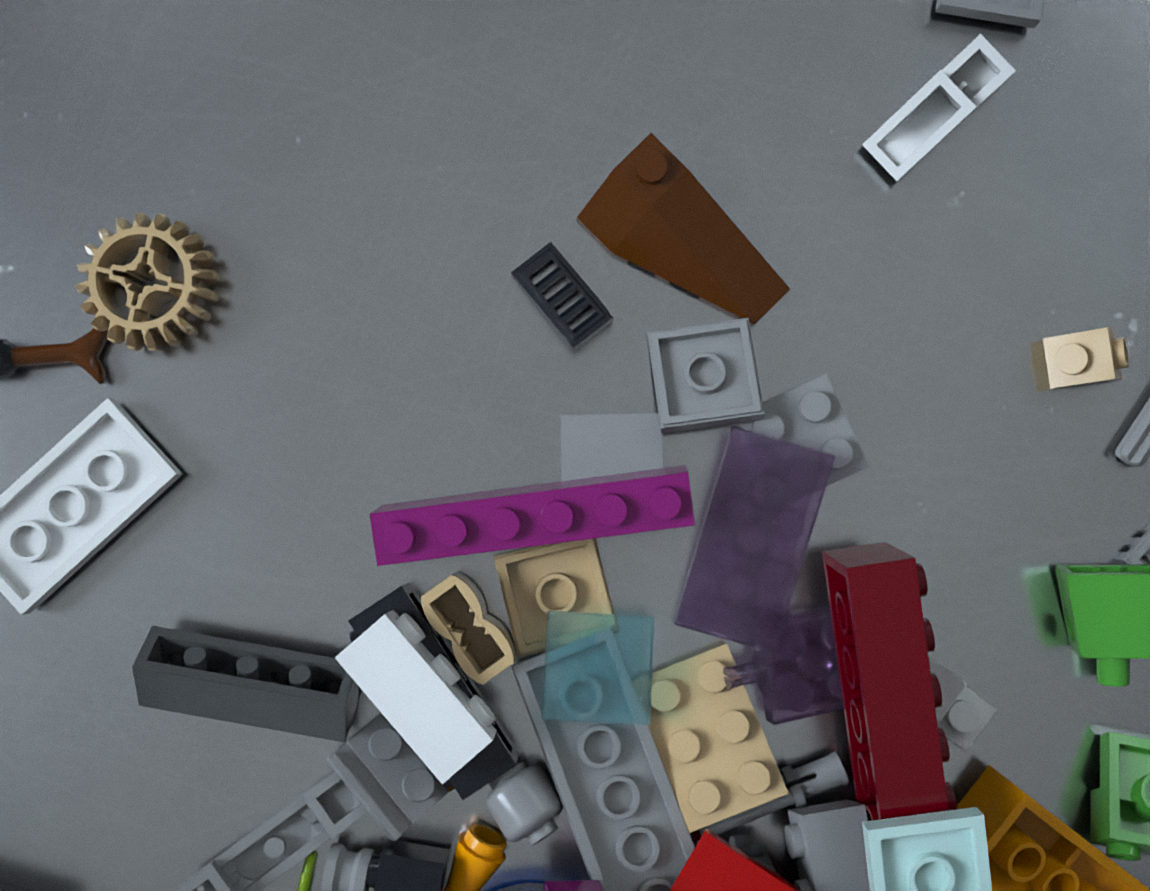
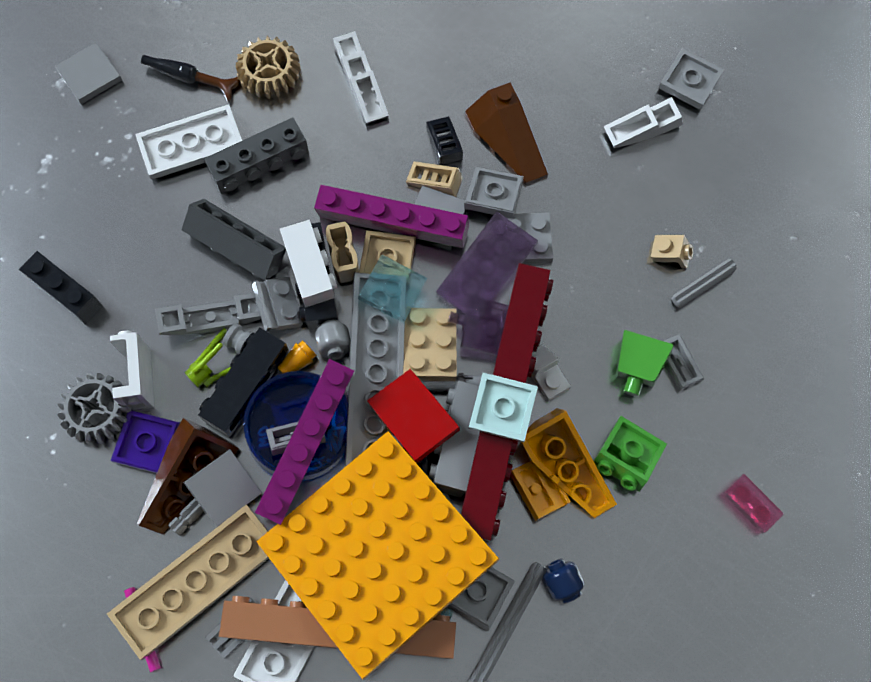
camera: 20 degrees right, 15 degrees down
none -> dark grey brick [204,117,309,193]
none -> white slope [333,31,389,124]
none -> tan slope [406,161,462,197]

